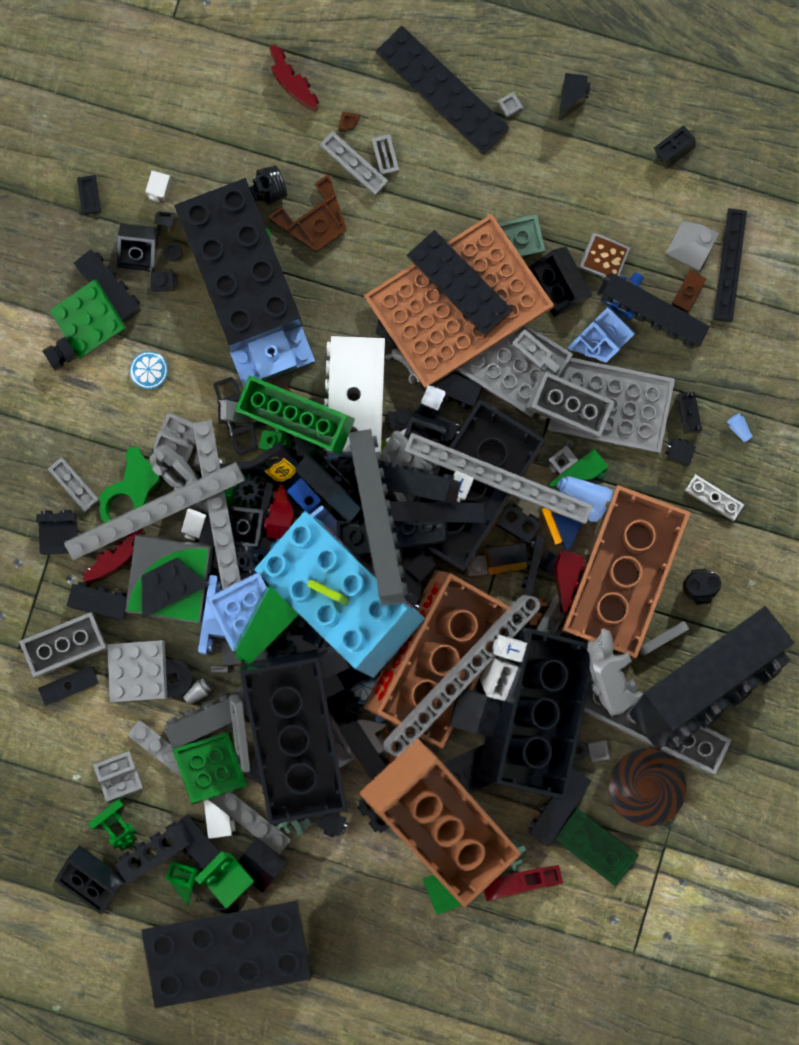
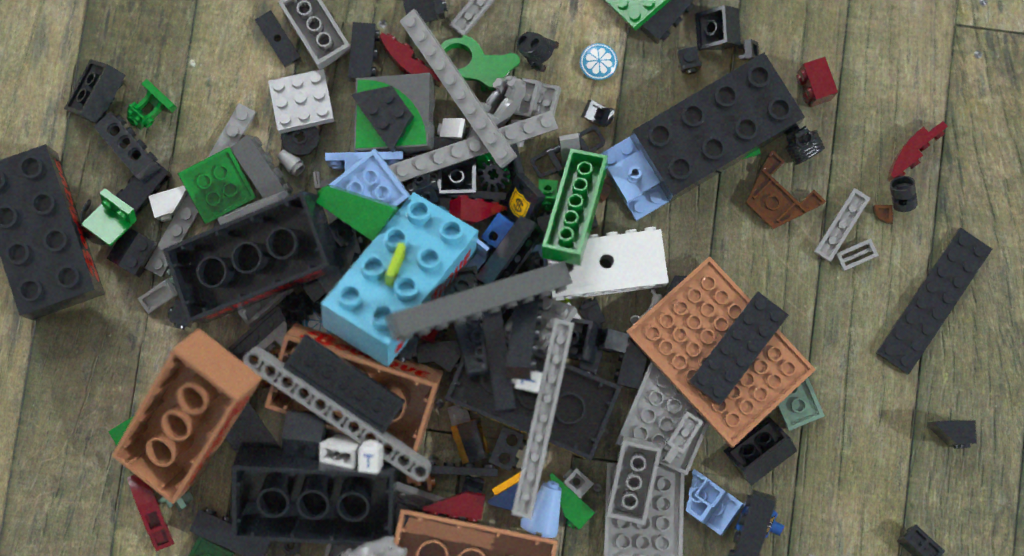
camera: 80 degrees right, 0 degrees up
light grey slope [93,751,144,804] -> none
white brick [145,171,171,202] -> none
black tile [163,242,183,262] -> none
green slope [165,861,200,906] -> none
light grey tile [497,91,523,118] -> none
slope [579,233,630,279] -> none
none -> light grey tile [137,278,178,314]
none -> black plate [283,334,406,434]
none -> black piece [516,32,559,72]
none -> black bracket [581,100,615,127]
none -> dark red brick [796,57,838,107]
none -> black wheel [890,176,918,212]

